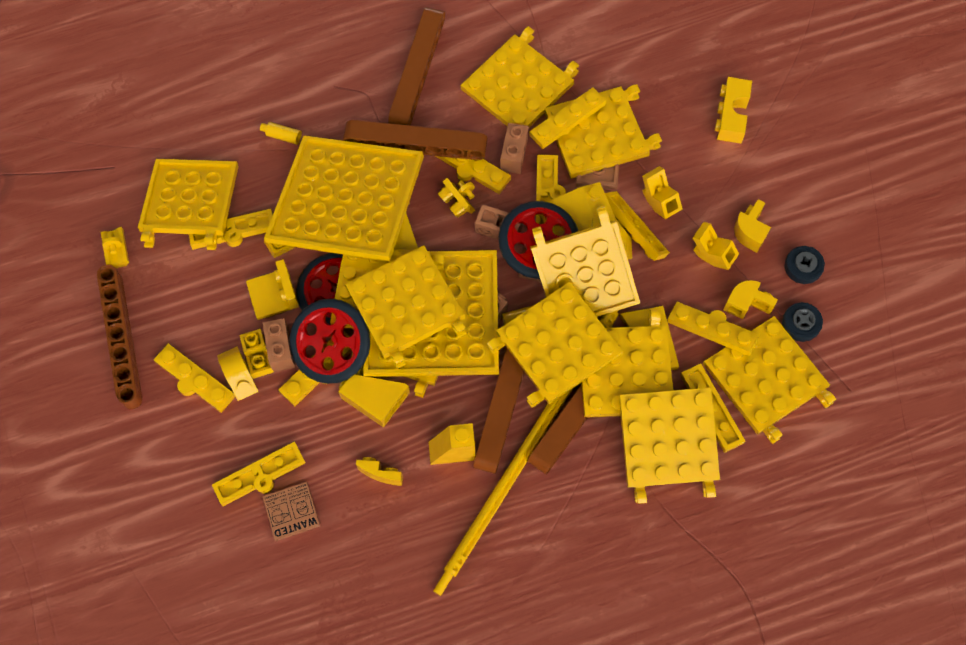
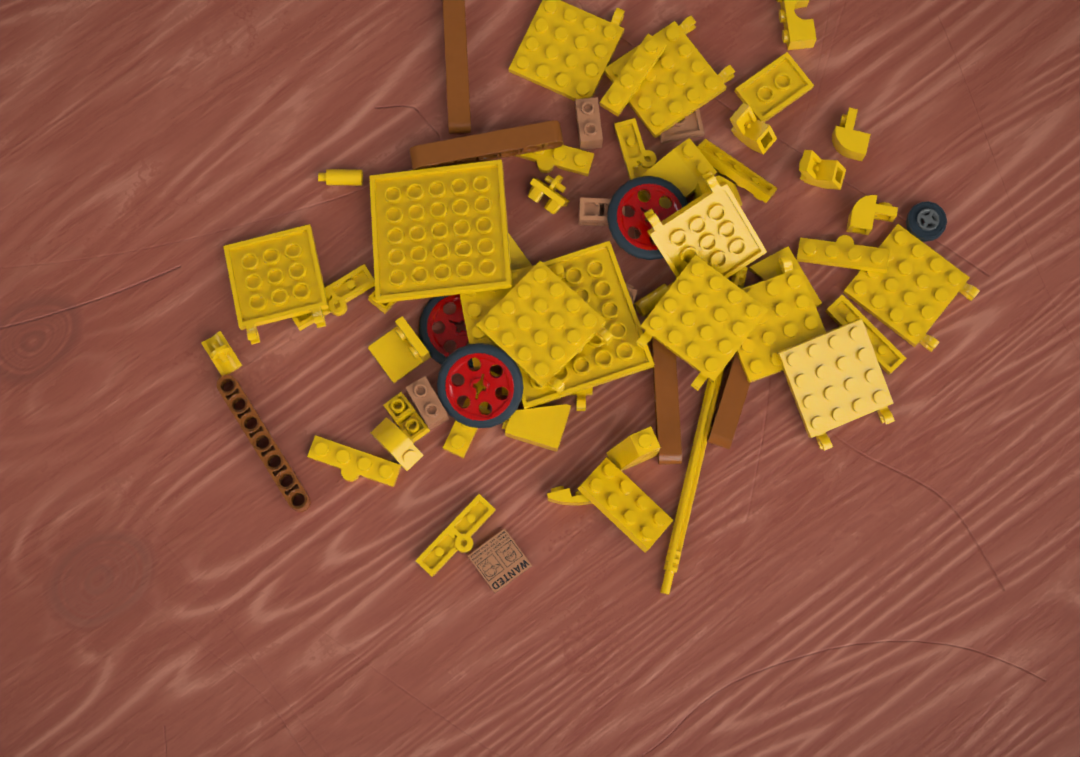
camera: 20 degrees left, 10 degrees up
black wheel [784,246,825,284] -> none
none -> yellow plate [578,457,673,552]
none -> yellow plate [734,52,814,123]

